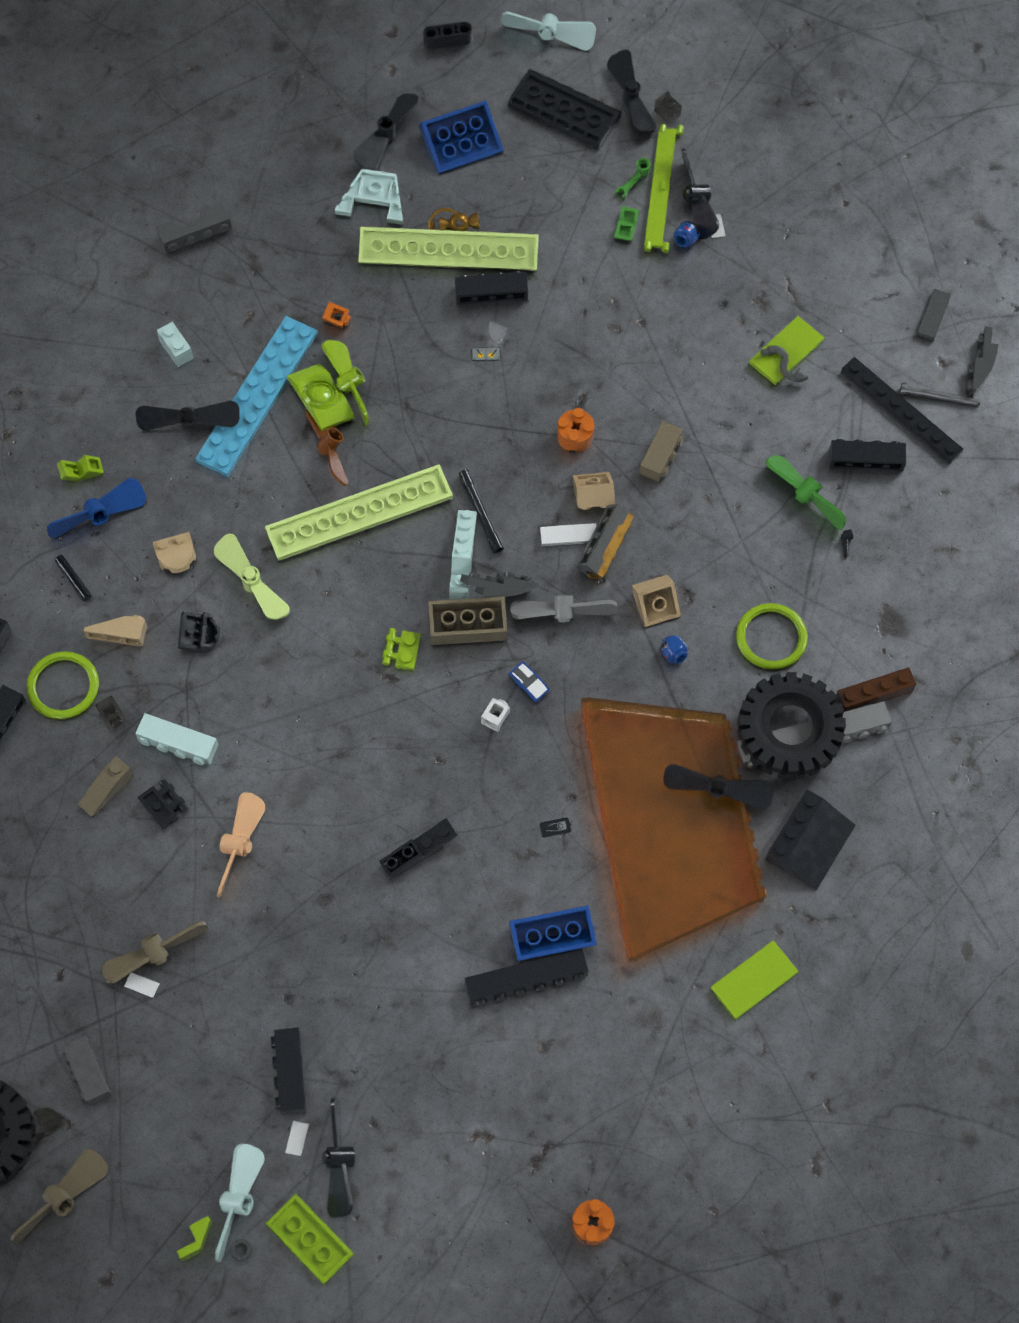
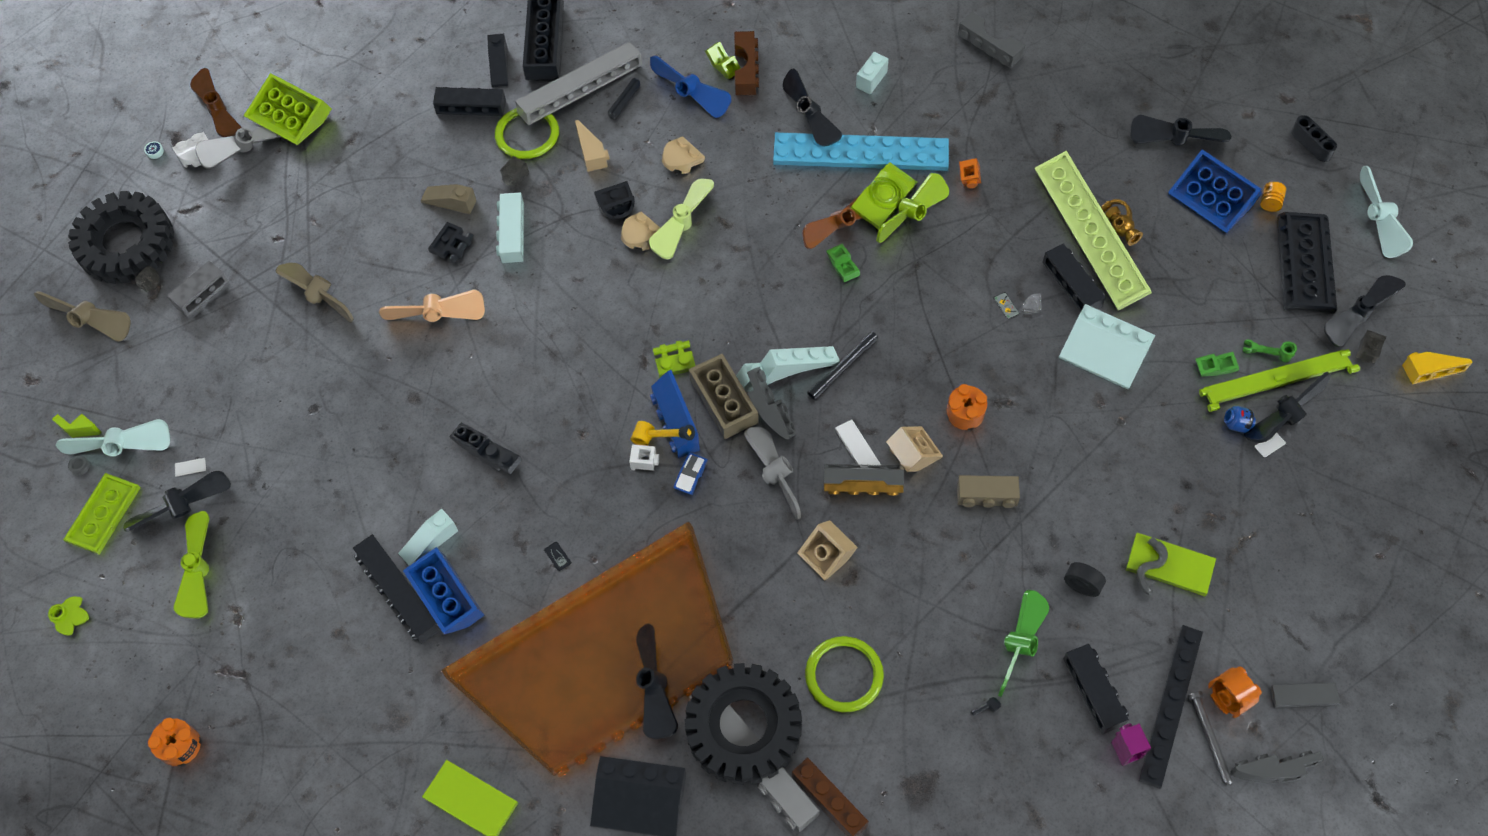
camera: 70 degrees right, 5 degrees down
white sticker [124,972,160,998] -> none
yellowish green plate [265,464,453,561] -> none
black brick [271,1027,306,1115] -> none
light aqua wing [335,169,403,225] -> none
blue head [660,635,688,664] -> none
none -> lime plate [48,596,89,636]
none -> lime piece [174,511,209,619]
none -> light aqua slope [398,509,458,566]
none -> light grey brick [515,42,642,125]
none -> tan slope [621,211,660,251]
none -> yellow piece [630,421,695,446]
none -> blue slope [650,370,700,458]
none -> reddish brown arch [734,31,759,95]
none -> bright green slope [826,244,860,282]
none -> light aqua slope [1059,304,1155,390]
none -> black tyre [1064,562,1106,597]
none -> magenta piece [1111,723,1151,766]
none -> orange brick [1208,666,1262,718]
none -> light orange piece [1260,181,1286,212]
none -> yellow slope [1402,352,1473,384]

